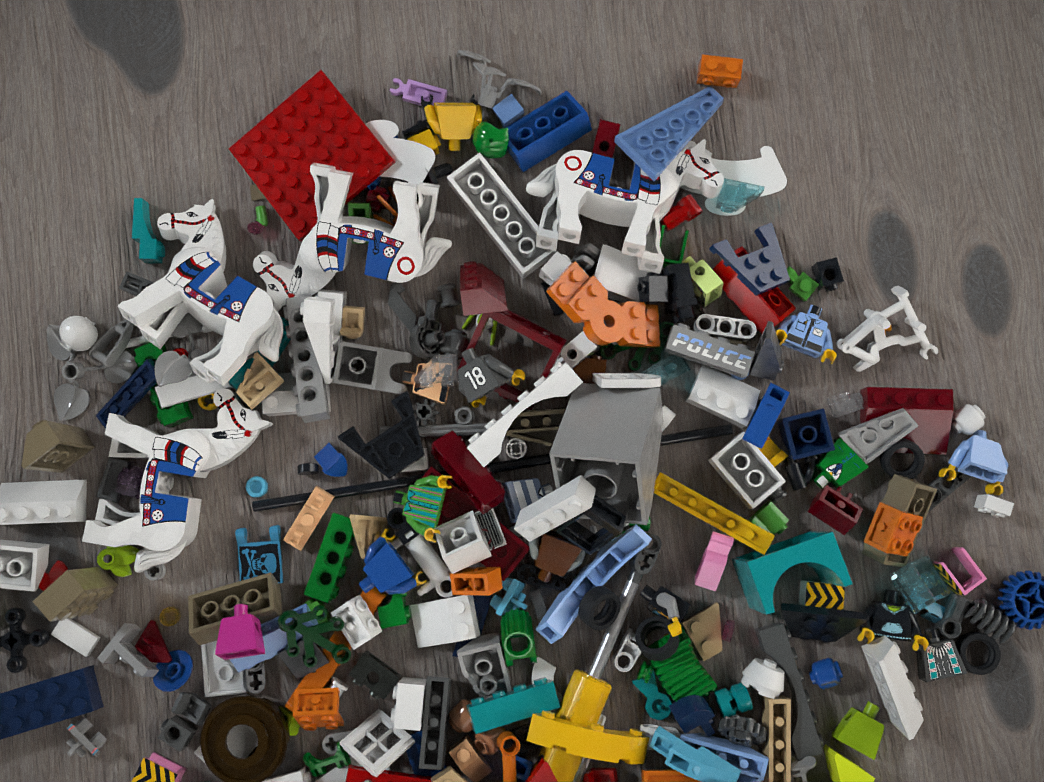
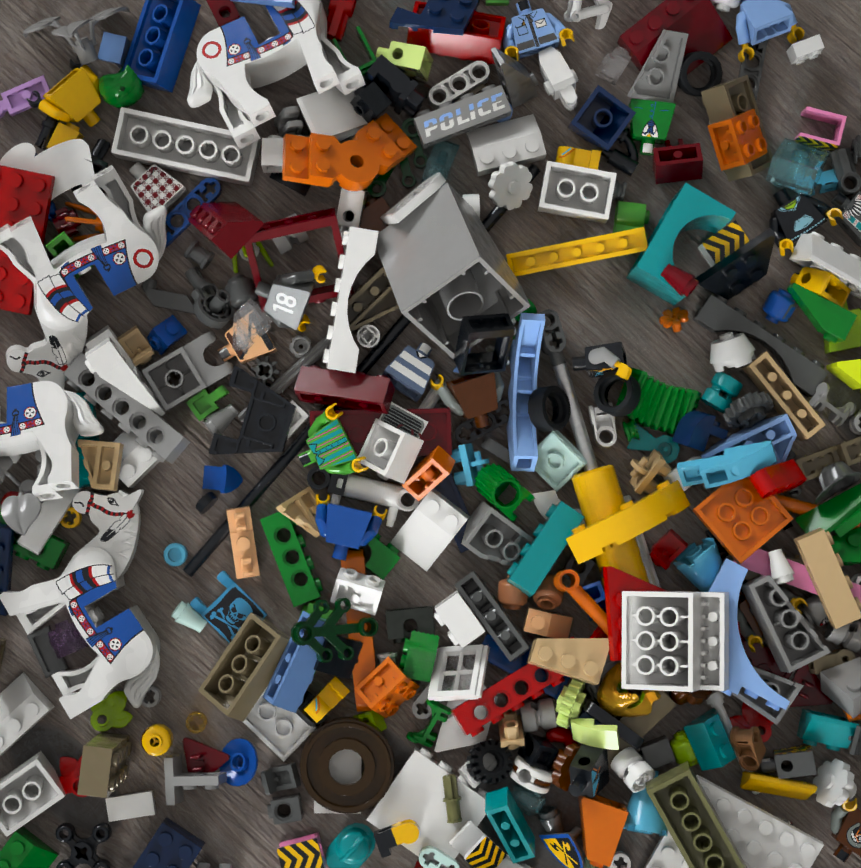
camera: 45 degrees left, 5 degrees up
dark pink torso [215,604,265,660] -> none
white brick [514,475,596,542] -> none
tan wing [681,602,722,661] -> none
bright pink piece [695,531,734,591] -> none
clear pink tile [722,619,735,642] -> none
blue slope [742,383,790,449] -> none
none -> white torso [129,162,187,212]
none -> yellow head [141,723,174,756]
none -> blue bracket [147,315,188,355]
none -> blue beam [165,177,222,248]
none -> light aqua cone [171,601,207,633]
none -> bright green plate [186,385,230,421]
none -> light grey cone [203,404,239,436]
none -> yellow leg [303,676,350,723]
none -> green brick [399,630,439,682]
none -> white plant [488,161,533,210]
none -> light aqua tile [535,430,588,492]
none -> white hinge [538,46,578,111]
none -> tan hips [629,449,672,495]
none -> orange plant [659,307,689,332]
none -> dark red cone [661,263,699,297]
none -> green slope [787,283,857,344]
none -> yellow torso [790,266,851,308]

